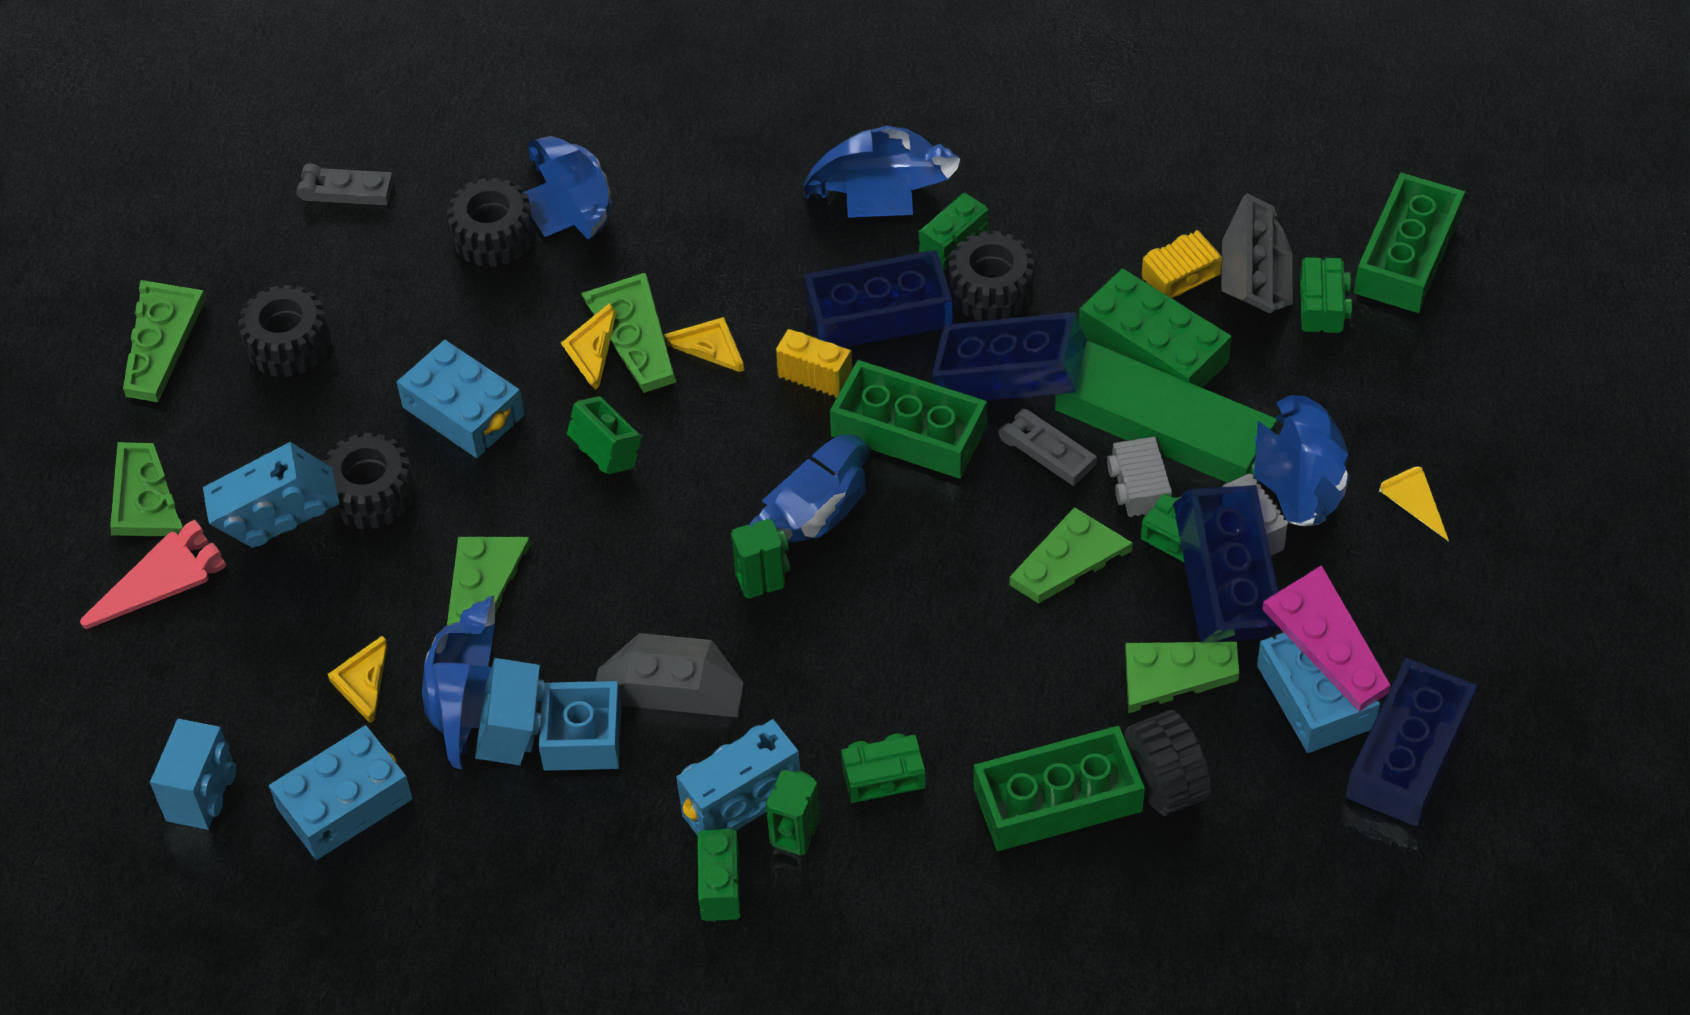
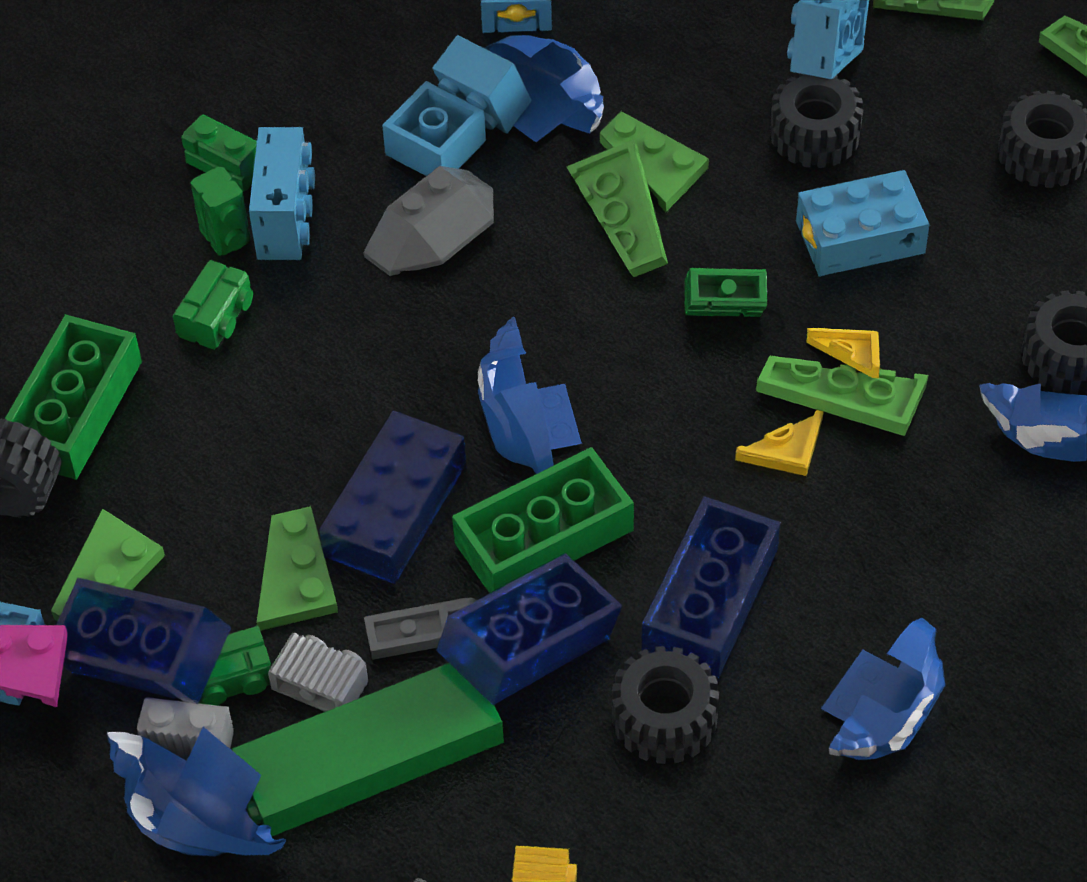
camera: 125 degrees right, 0 degrees up
yellow tile [328,636,387,723] -> none
green brick [731,519,790,599] -> none
yellow brick [776,329,853,398] -> none
green brick [919,193,988,271] -> none
green brick [1078,268,1232,388] -> none
none -> clear blue brick [319,410,466,584]
none -> bright green wing [567,140,668,277]

